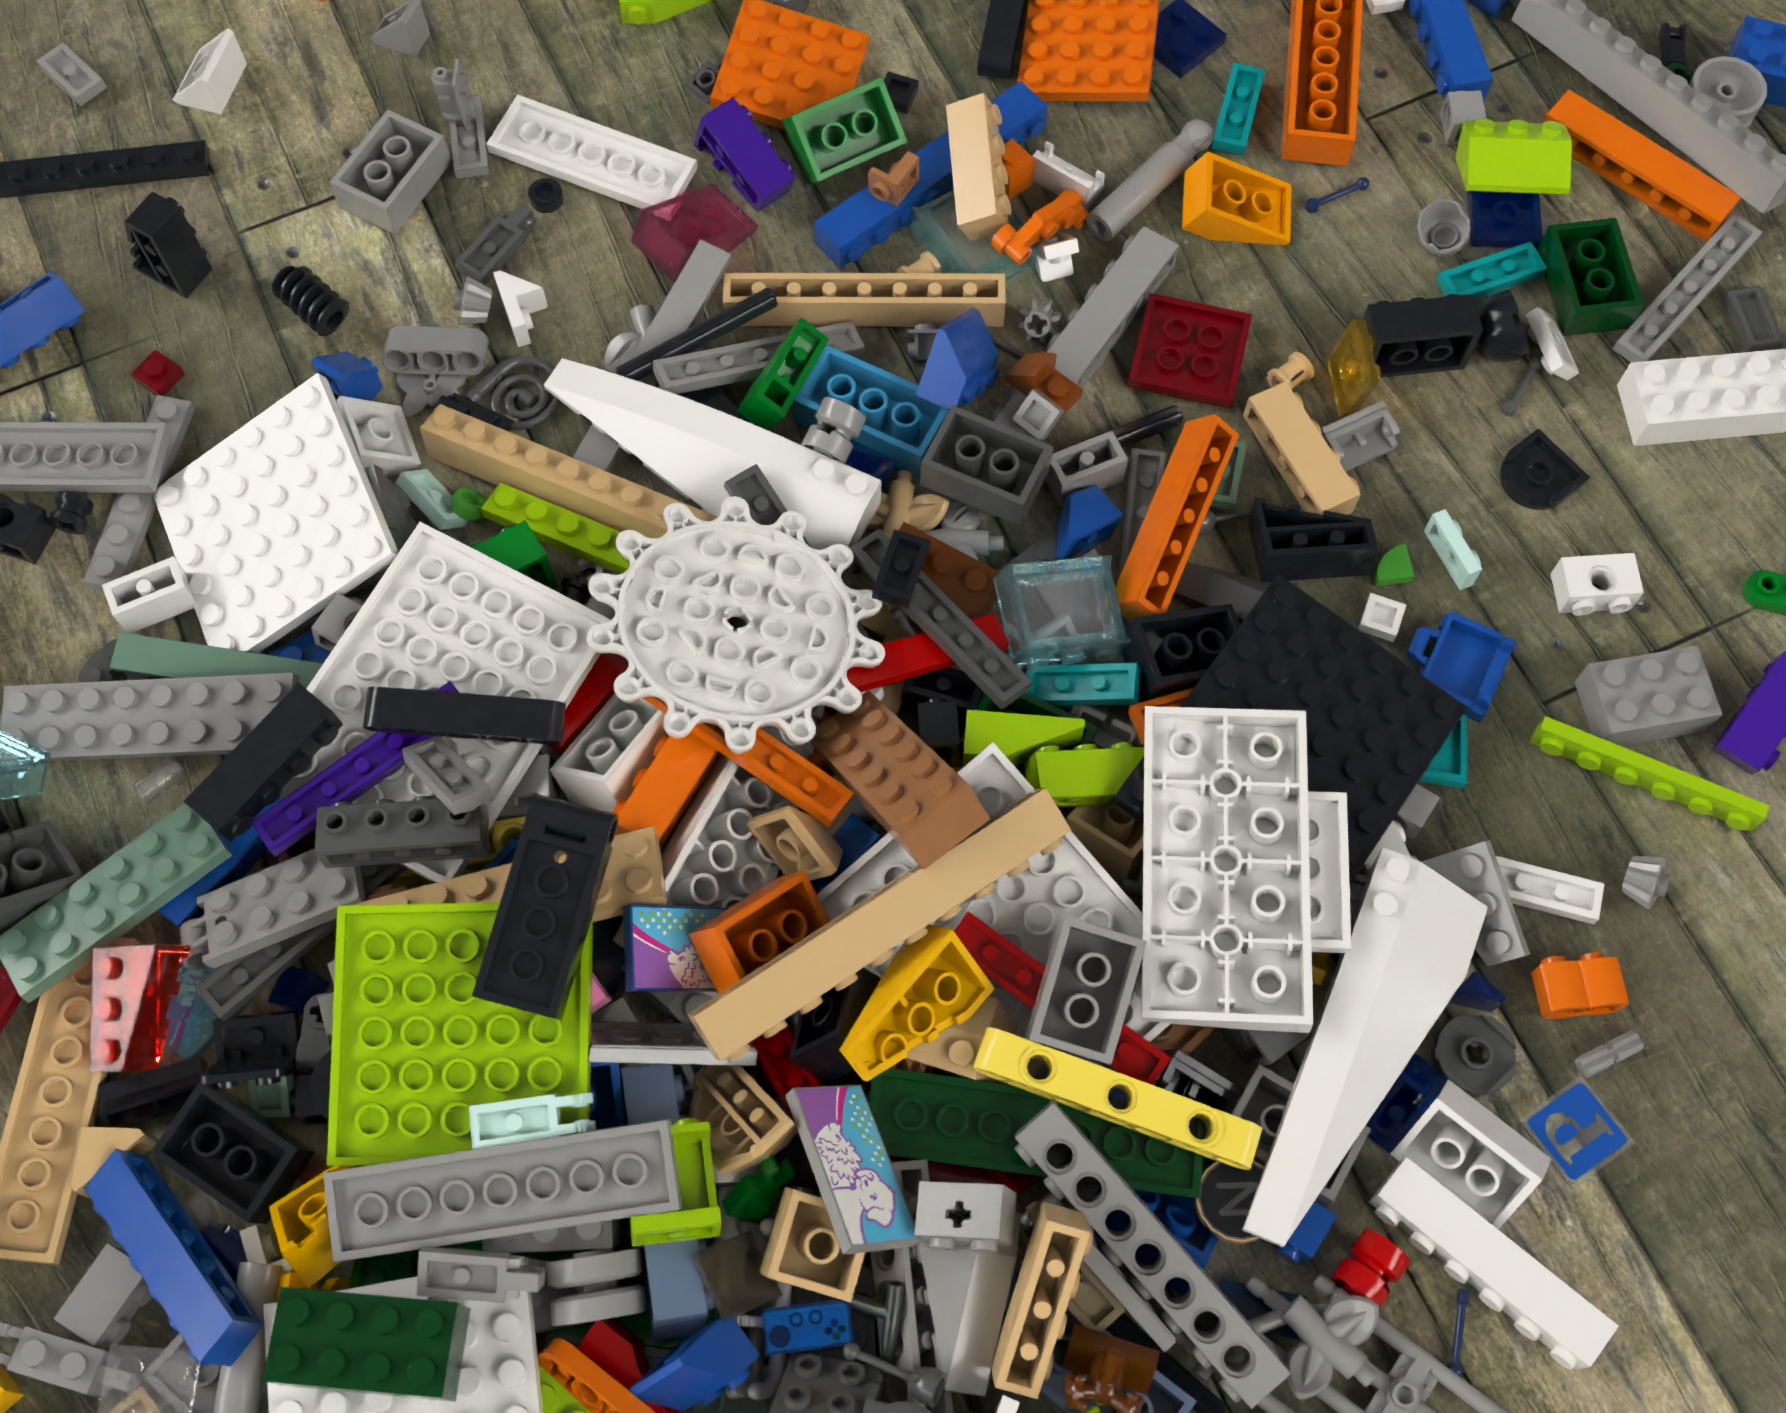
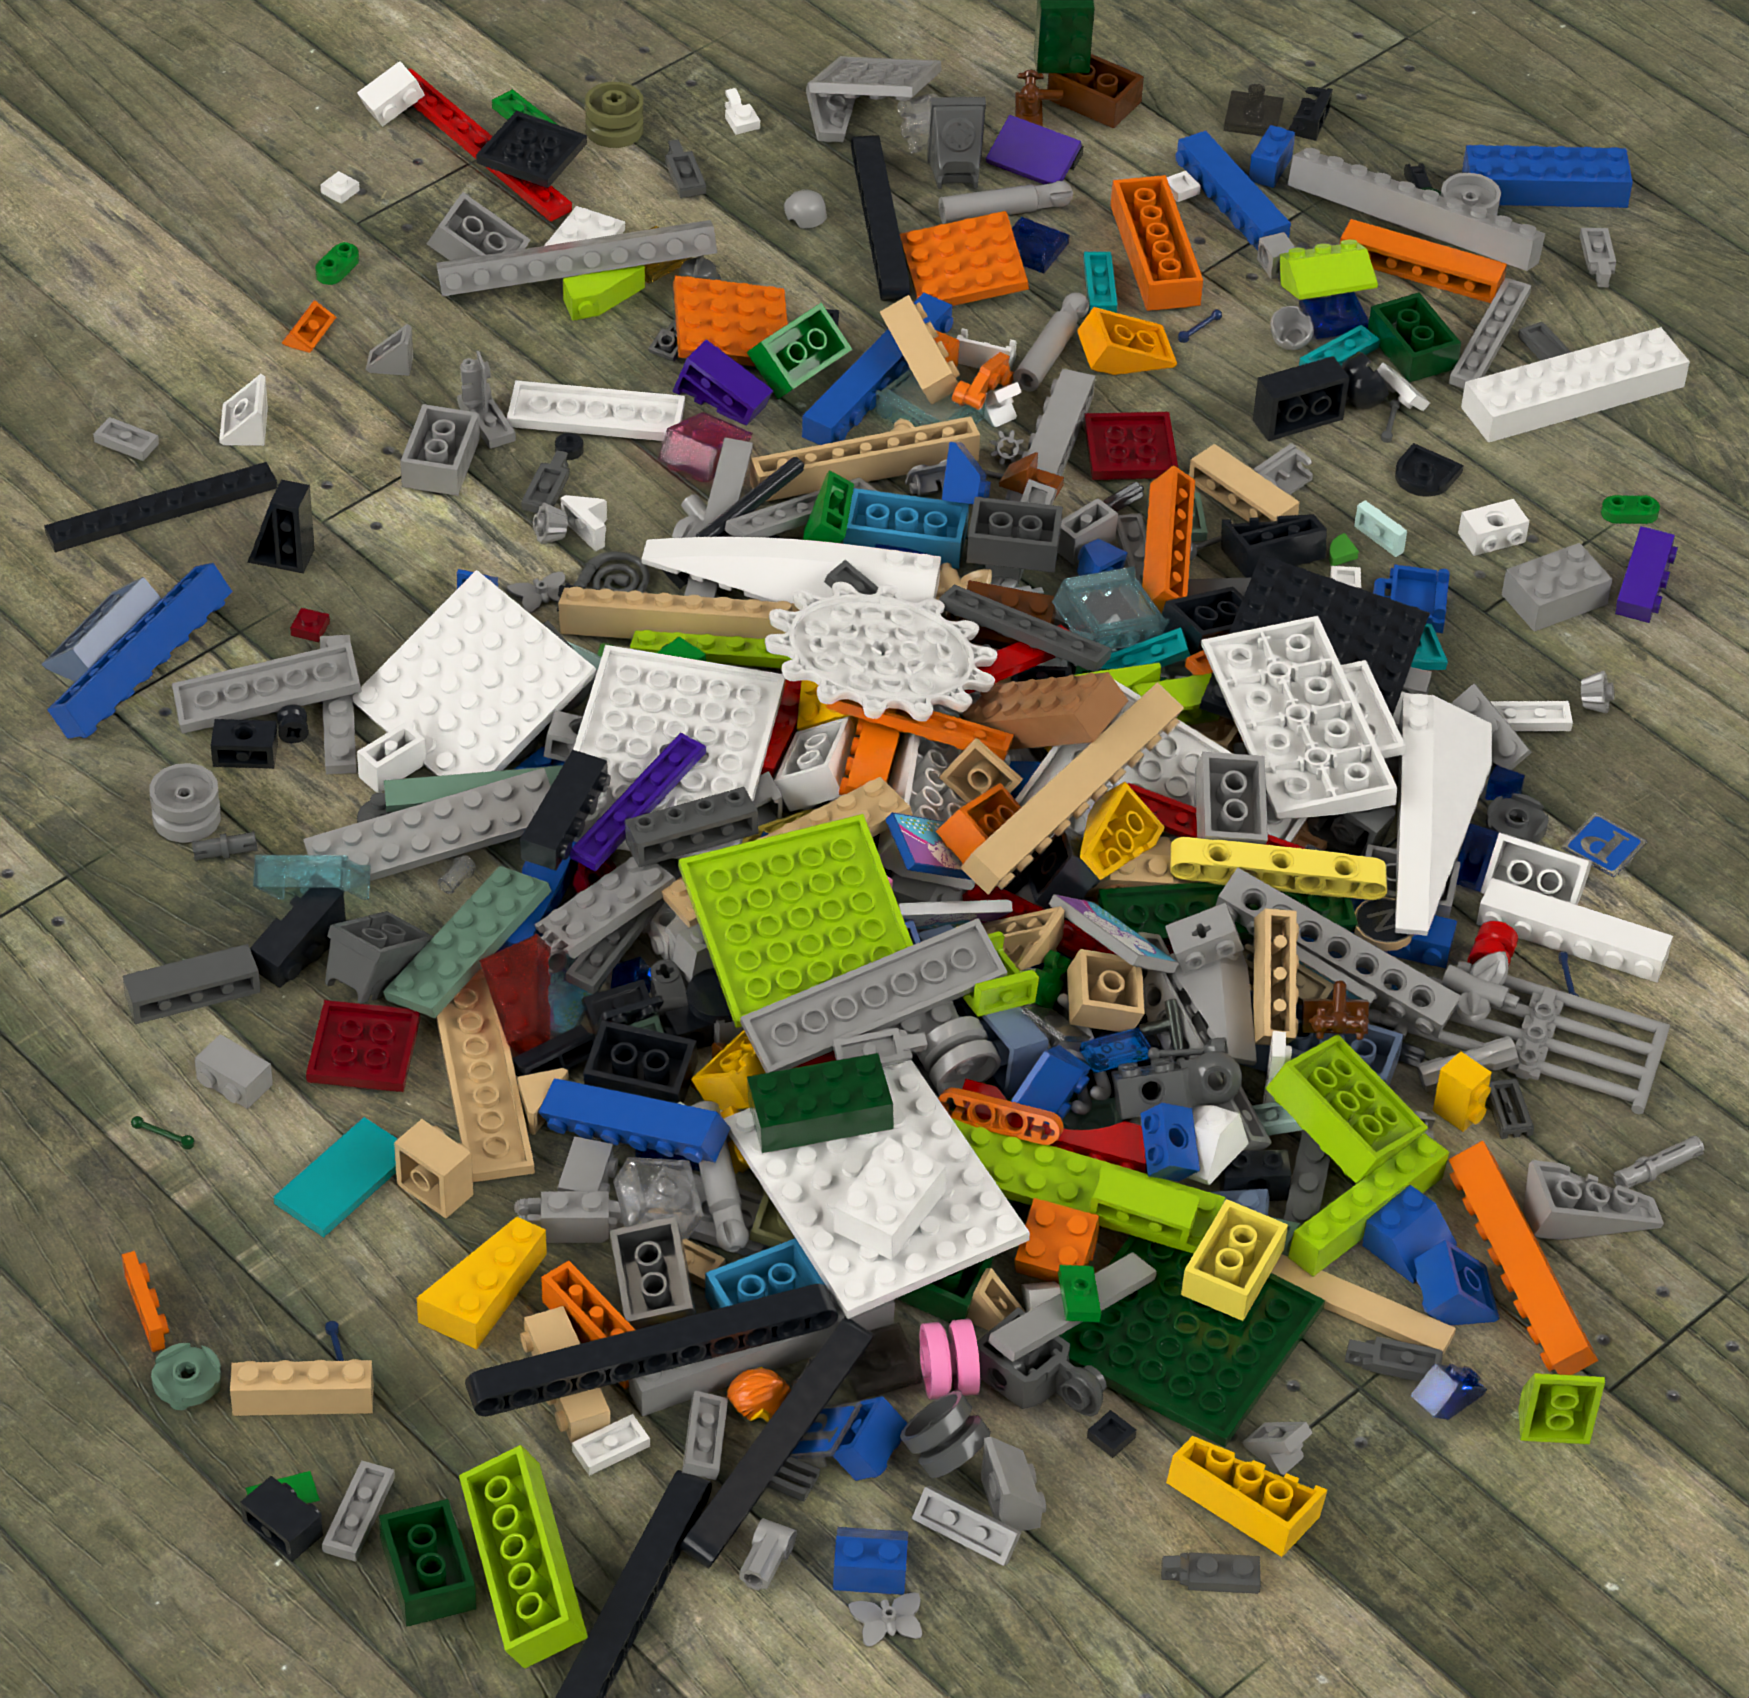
camera: 20 degrees left, 20 degrees down
black piece [272,266,350,336] -> none
black beam [363,687,566,745] -> none
light grey beam [381,326,489,375] -> none
light grey plate [402,736,493,816] -> none
light aqua hinge [469,1093,596,1150] -> none
black hinge [472,794,619,1021] -> none
light grey wheel [801,397,867,464] -> none
medium nougat bracket [868,151,920,207] -> none
black plate [872,530,931,609] -> none
tan bush [1267,352,1314,390] -> none
clear yellow plate [1326,320,1380,419] -> none
lime plate [1530,716,1770,832] -> none
orange brick [1531,952,1630,1019] -> none
light grey piece [1575,1030,1644,1078] -> none

